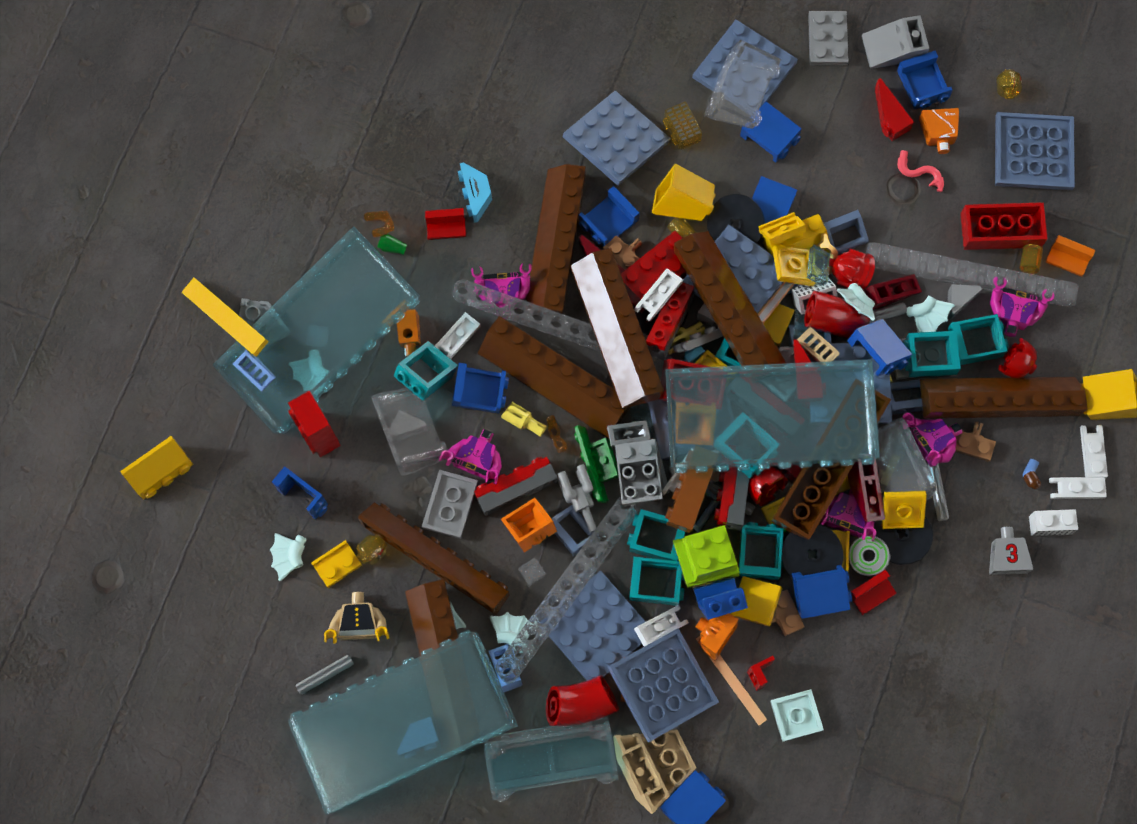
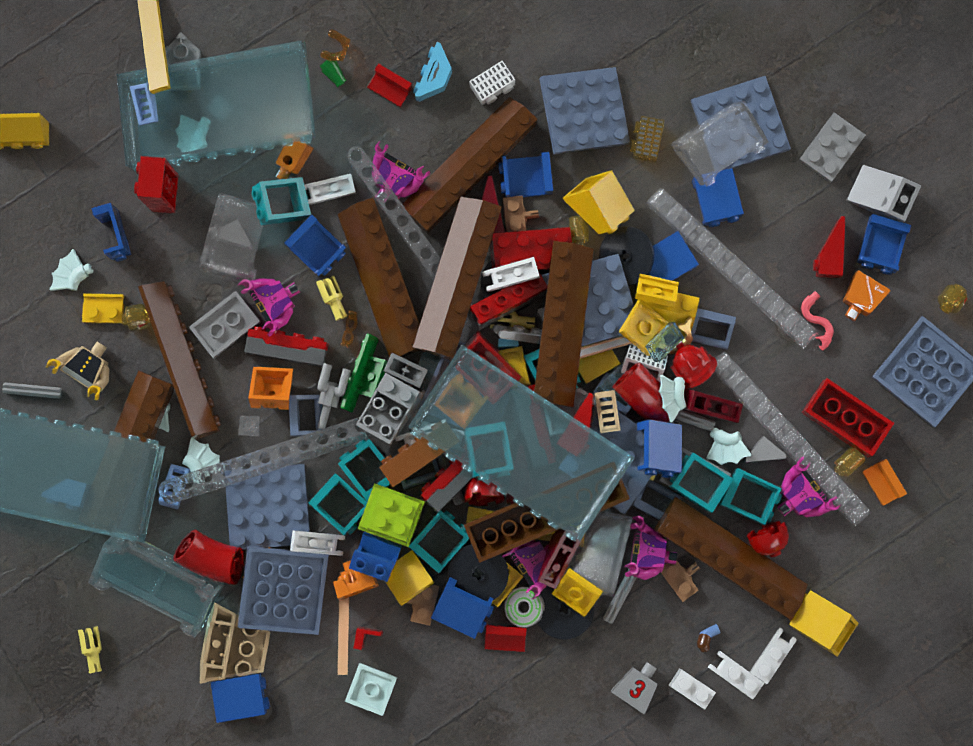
camera: 35 degrees right, 10 degrees up
none -> white brick [469,61,515,105]
none -> clear beam [646,188,818,348]

